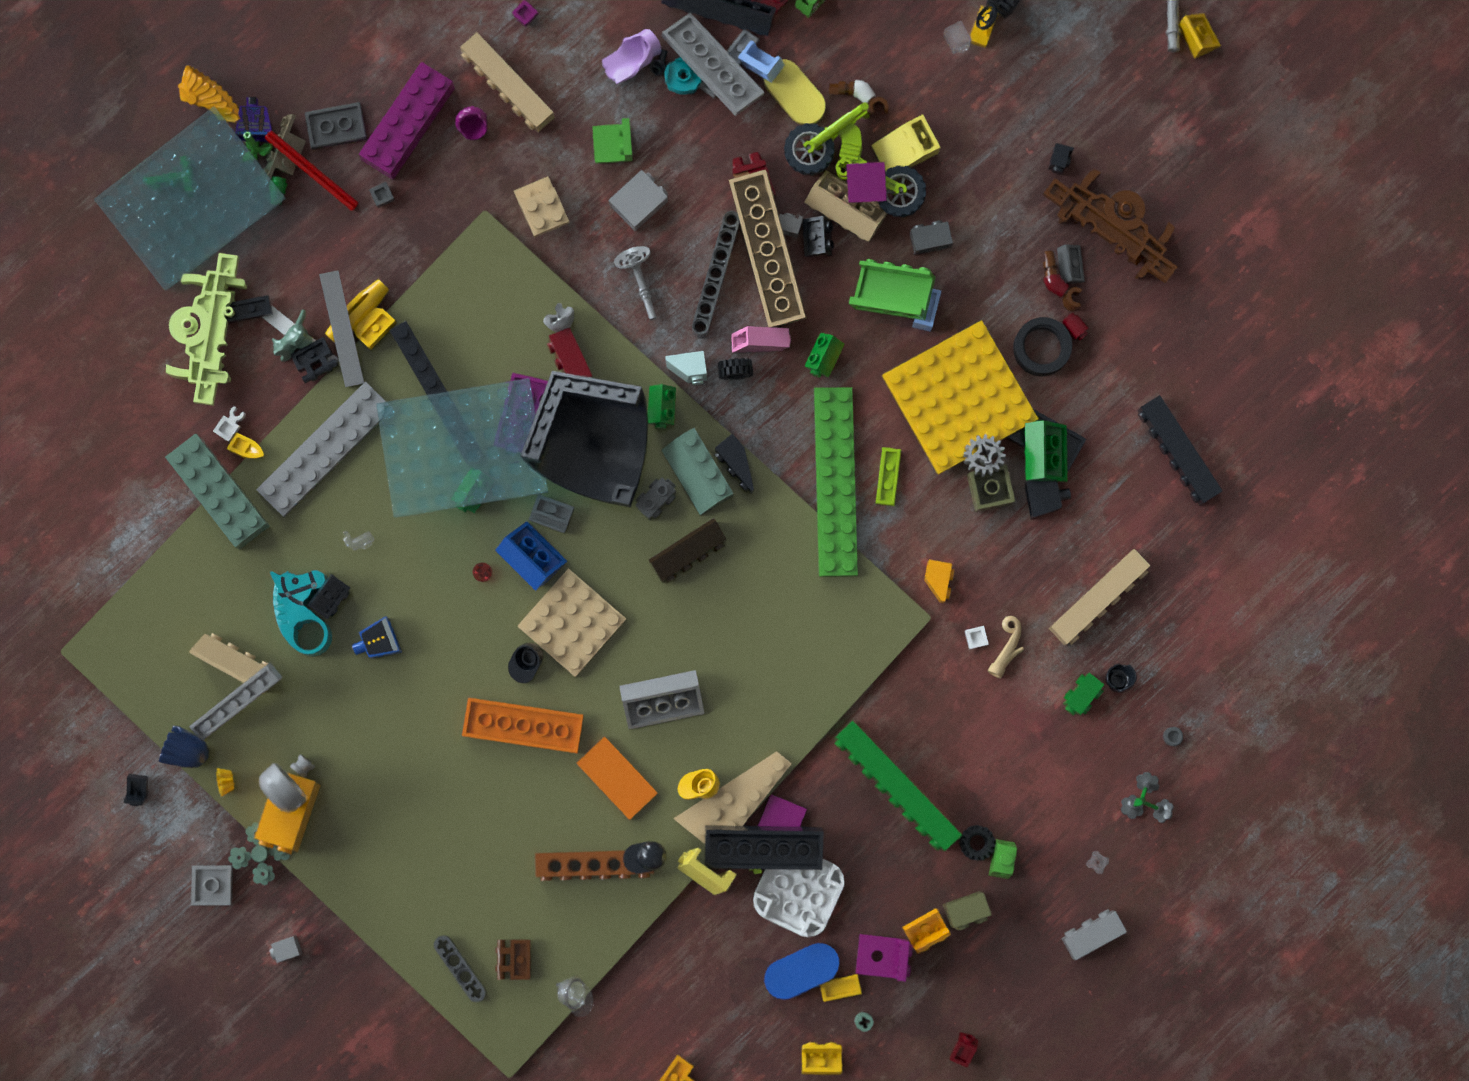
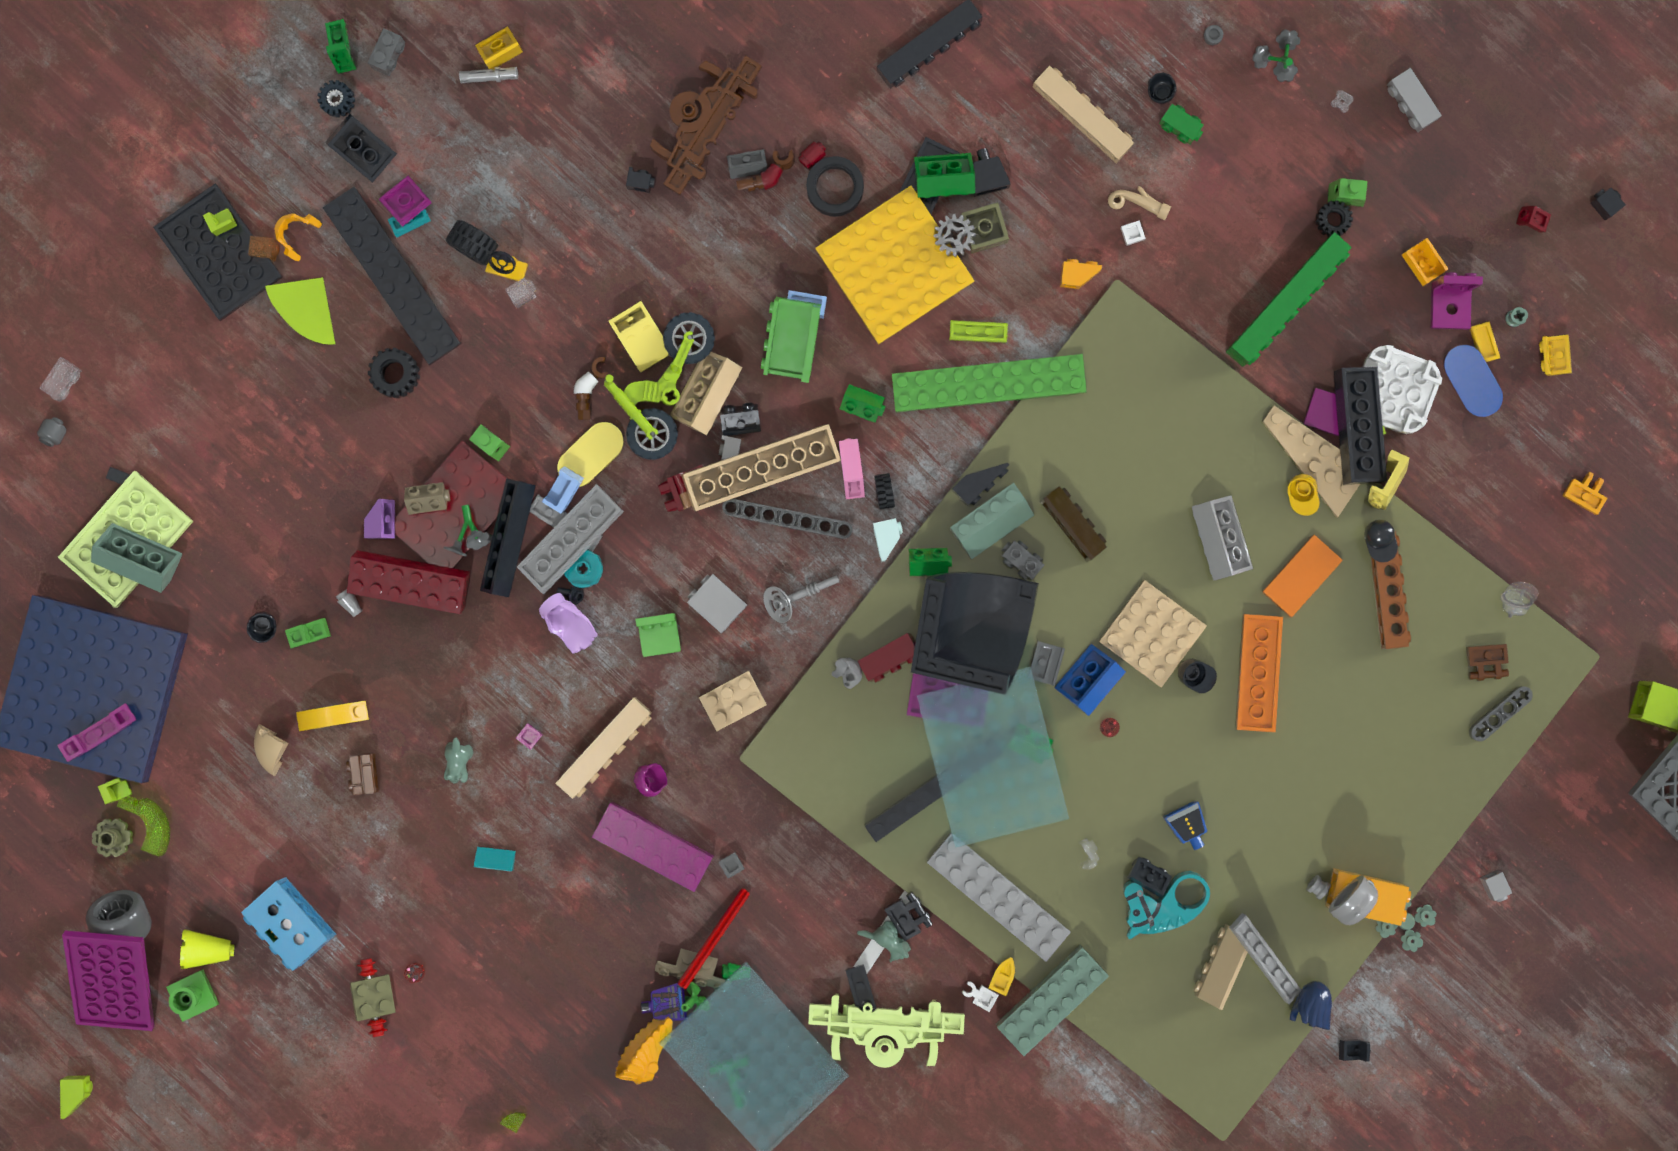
camera: 85 degrees left, 5 degrees up
light grey plate [191,865,233,905] -> none
yellow piece [216,768,234,796] -> none
dark grey tile [304,102,367,150] -> none
light grey tile [319,270,364,387] -> none
yellow plate [325,279,397,350] -> none
magenta tile [846,162,887,203] -> none
dark grey brick [910,220,953,255] -> none
olive brick [943,891,991,930] -> none

